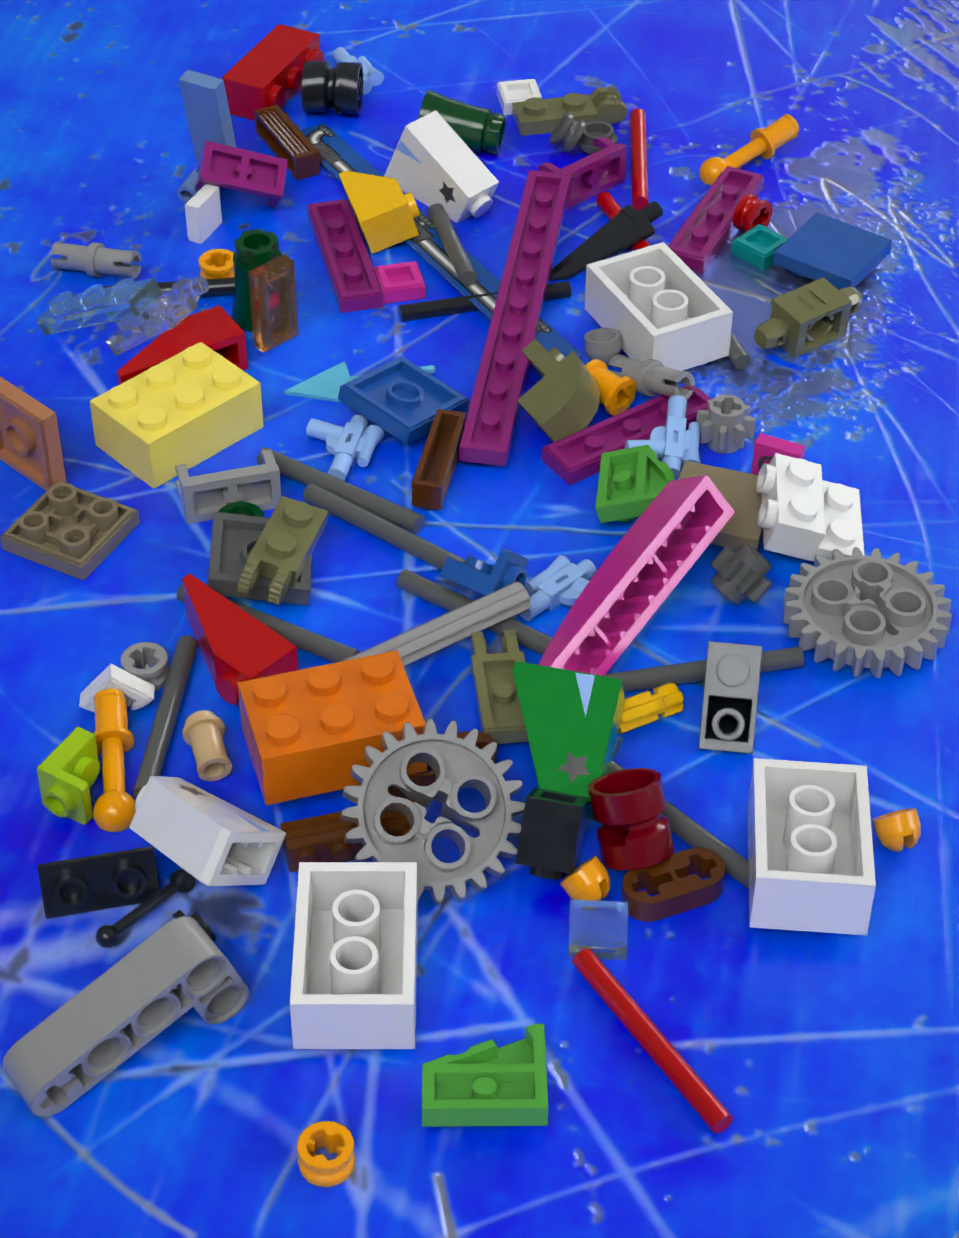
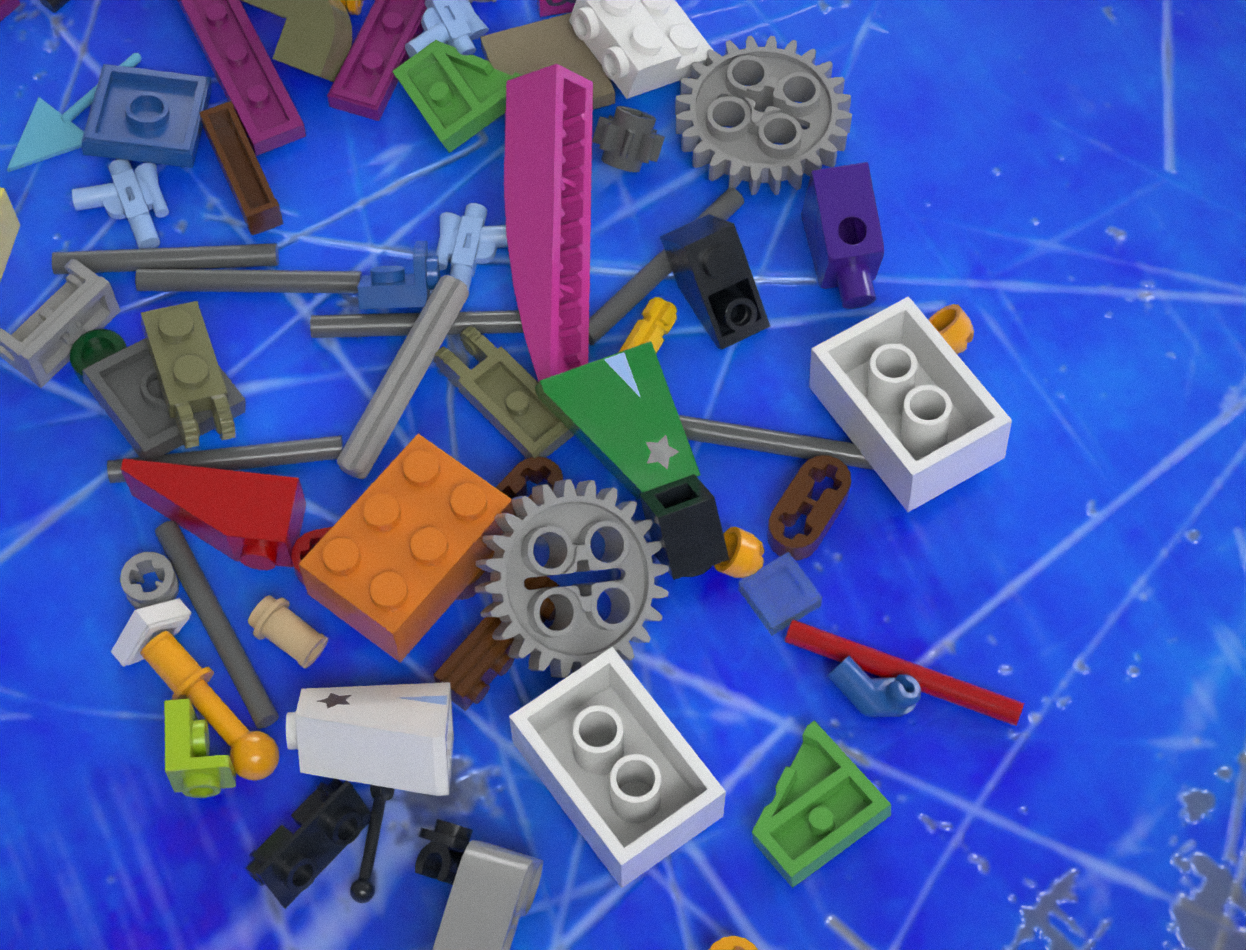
camera: 35 degrees left, 20 degrees up
dark red wheel [589,768,674,870] -> none
none -> dark purple torso [801,162,884,309]
none -> blue arm [827,655,921,717]

